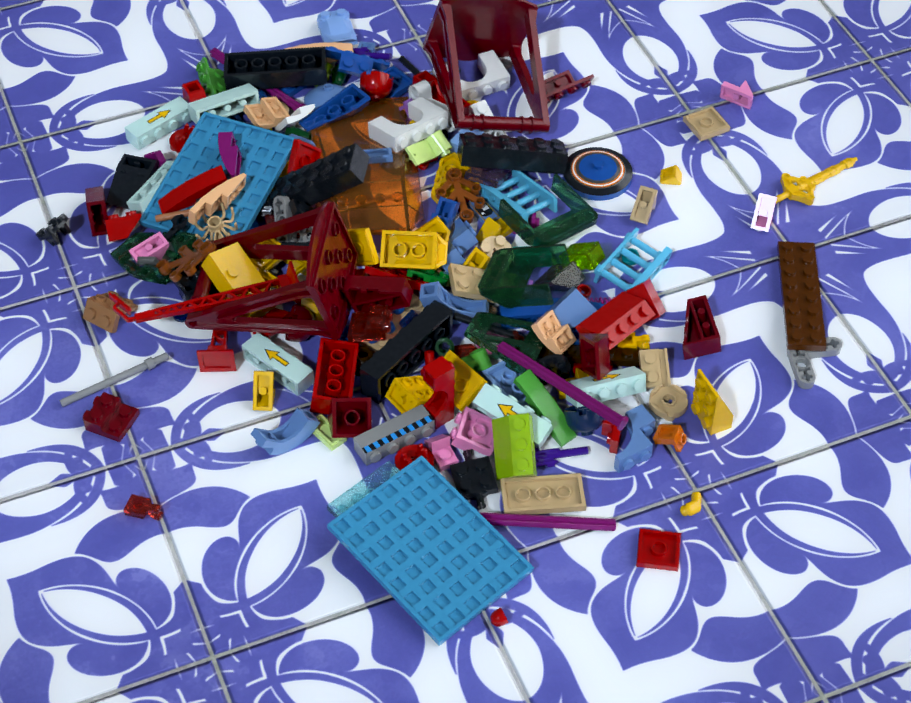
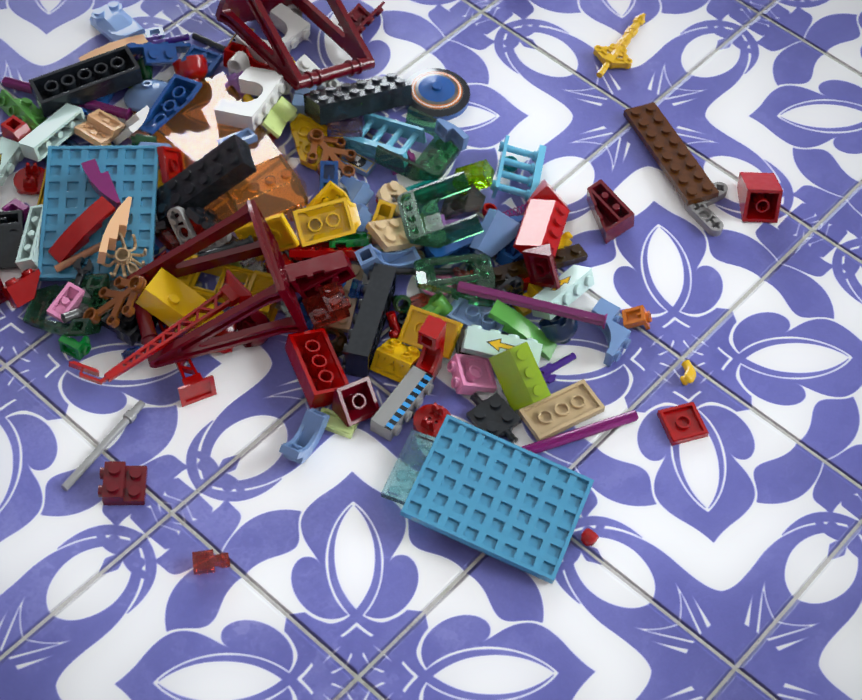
camera: 30 degrees left, 5 degrees up
medium nougat bracket [83,291,138,333] -> none
light aqua brick [241,332,314,396] -> none
yellow slope [253,370,275,411] -> none
bright pink slope [424,434,459,472] -> none
yellow slope [475,217,513,244] -> none
light nougat slope [531,310,576,355] -> none
red bracket [601,420,622,454] -> none
tan slope [630,185,658,225] -> none
tan plate [638,348,671,389] -> none
tan plate [648,384,688,421] -> none
yellow slope [660,165,682,185] -> none
tan plate [683,106,730,141] -> none
yellow slope [691,369,734,435] -> none
slope [751,193,777,232] -> none
none -> green bracket [58,335,91,361]
none -> medium blue slope [434,118,469,151]
none -> red slope [737,172,783,223]

